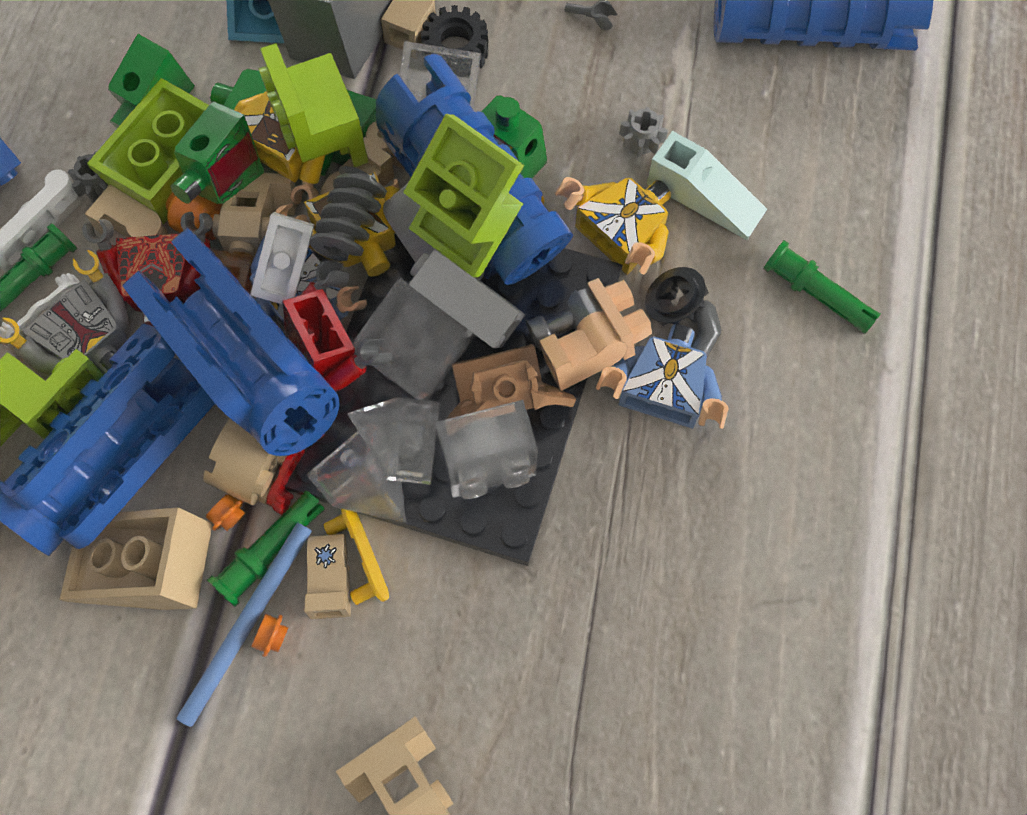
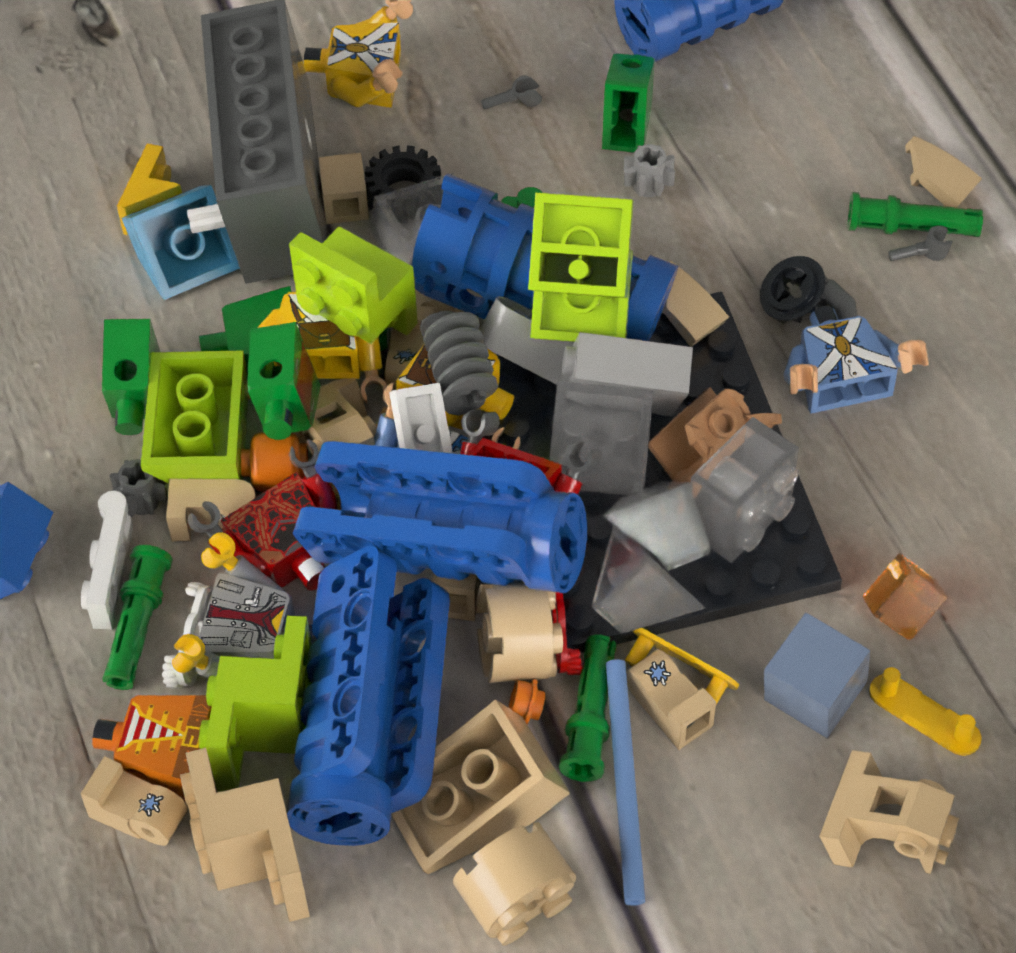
camera: 30 degrees left, 15 degrees down
orange plate [251,613,288,657] -> none
light nougat hips [526,278,652,391] -> none
torso [554,177,671,275] -> none
light aqua slope [647,131,767,240] -> none
none -> tan brick [453,822,576,946]
none -> green torso [602,53,655,153]
none -> tan slope [662,261,729,347]
none -> sand blue head [764,612,870,738]
none -> clear orange panel [863,553,948,640]
none -> yellow piece [869,667,982,756]
none -> dark grey hand [888,225,953,261]
none -> tan slope [905,136,982,208]

